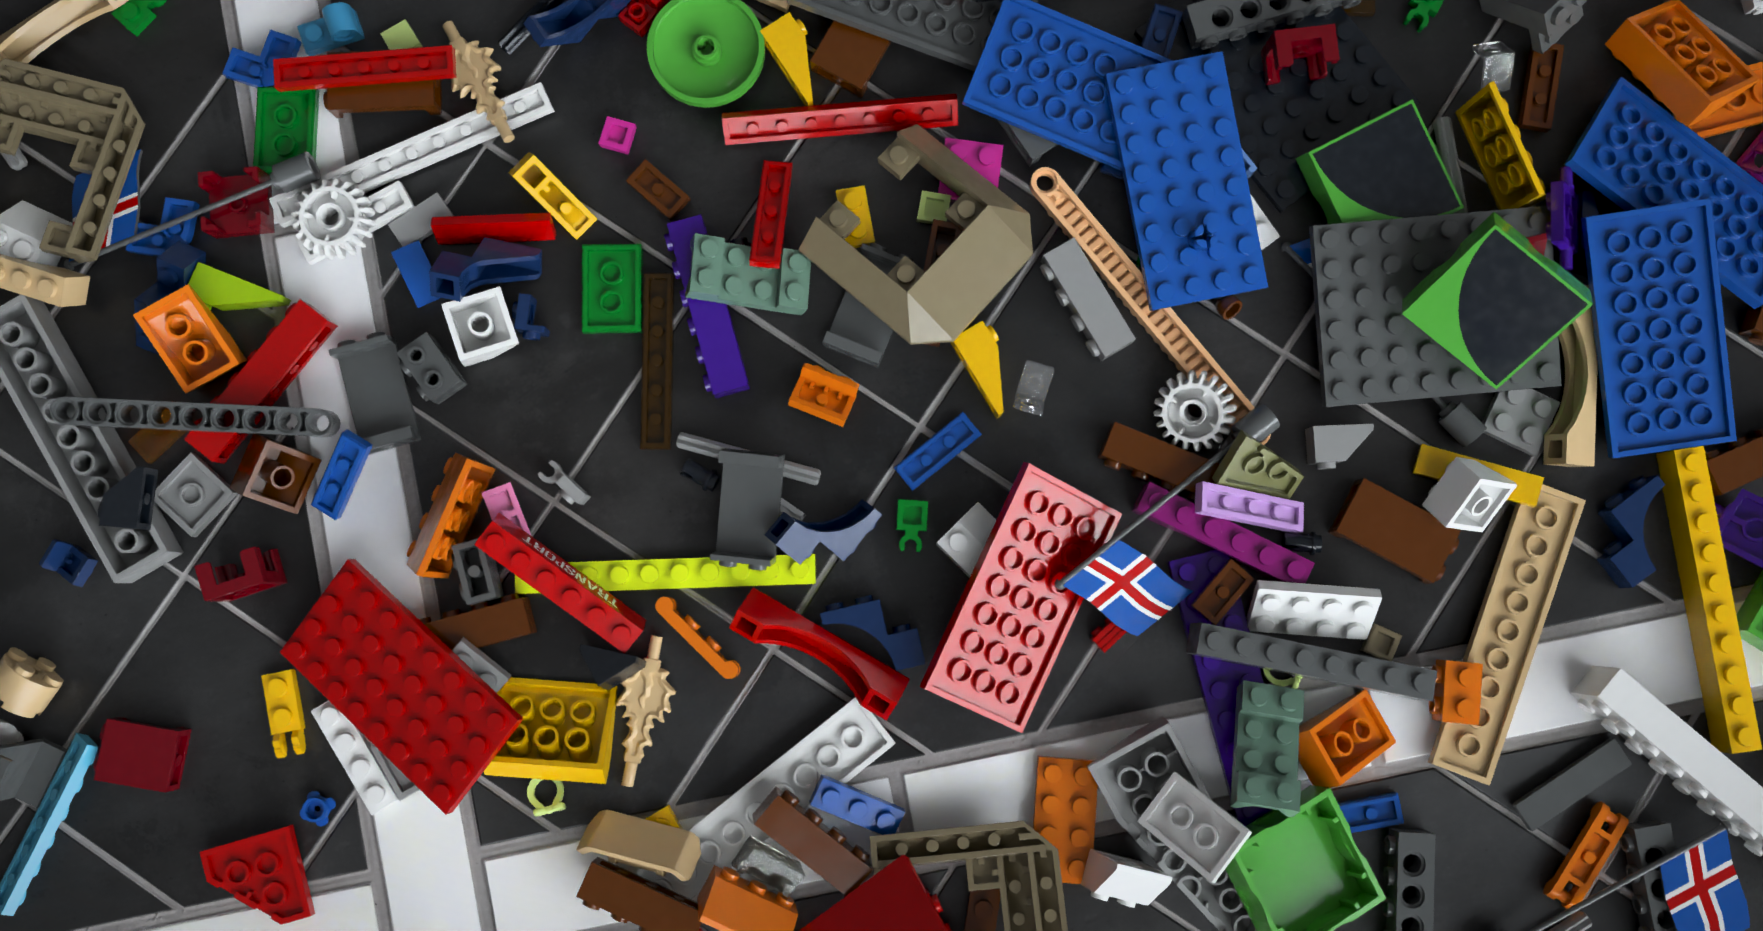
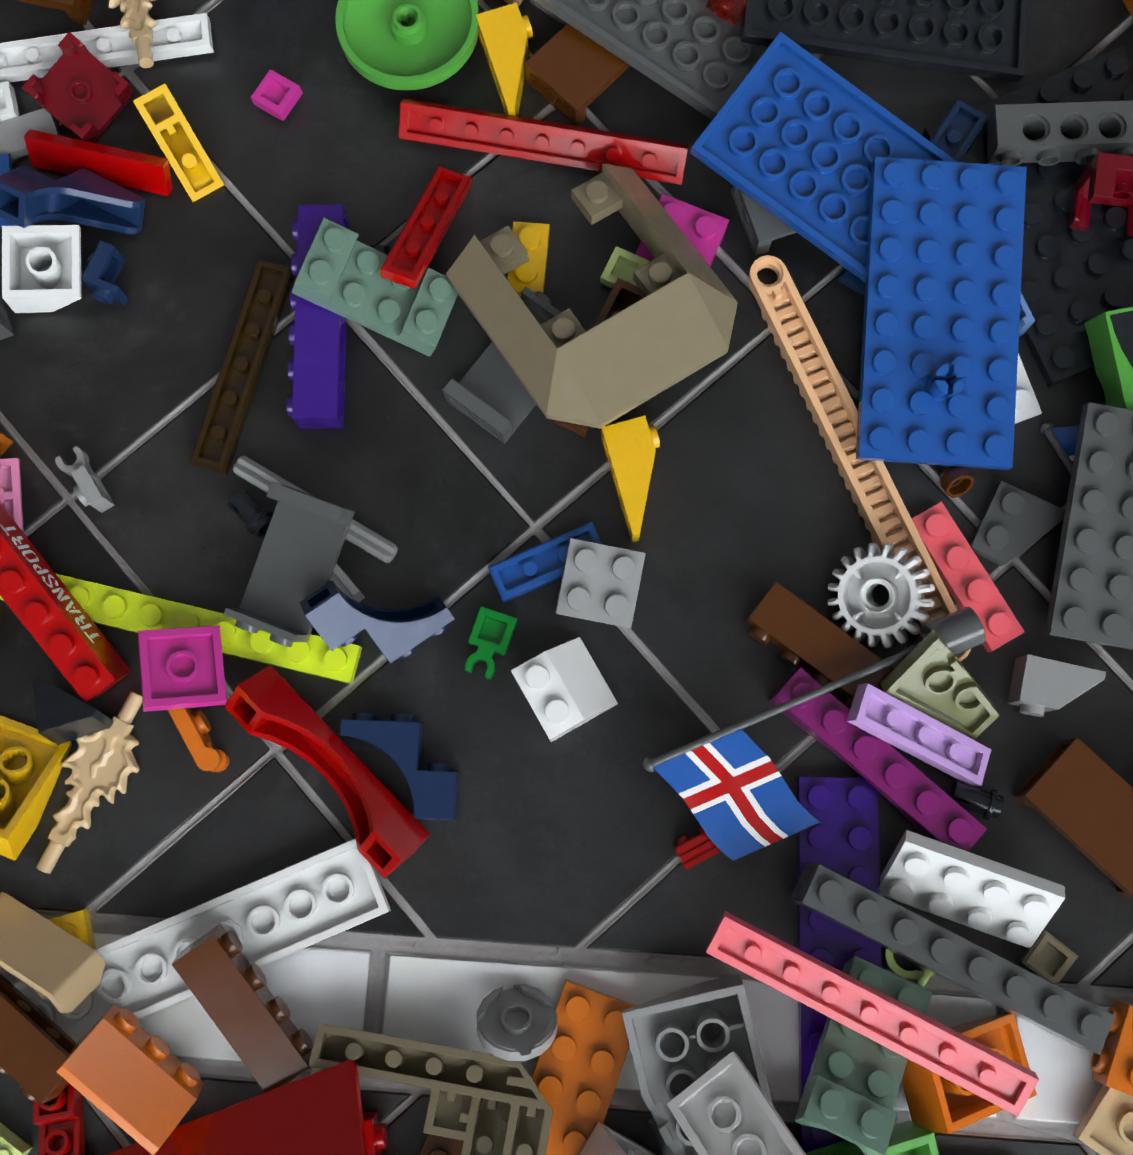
camera: 20 degrees right, 5 degrees down
green tile [582,244,643,334] -> none
reddish brown plate [626,159,691,221] -> none
clear smoke hinge [731,836,806,898] -> none
orange bracket [788,363,859,427] -> none
blue plate [809,774,905,835] -> none
plate [920,462,1122,733] -> none
clear bracket [1013,360,1054,416] -> none
light grey brick [1040,238,1136,361] -> none
reddish brown plate [1190,559,1254,625] -> none
none -> dark red panel [22,32,136,143]
none -> dark pink plate [138,626,227,712]
none -> light grey tile [477,984,558,1061]
none -> light grey plate [555,538,646,628]
none -> coral plate [706,911,1039,1116]
none -> coral plate [912,501,1025,653]
none -> dark grey wing [969,480,1065,566]

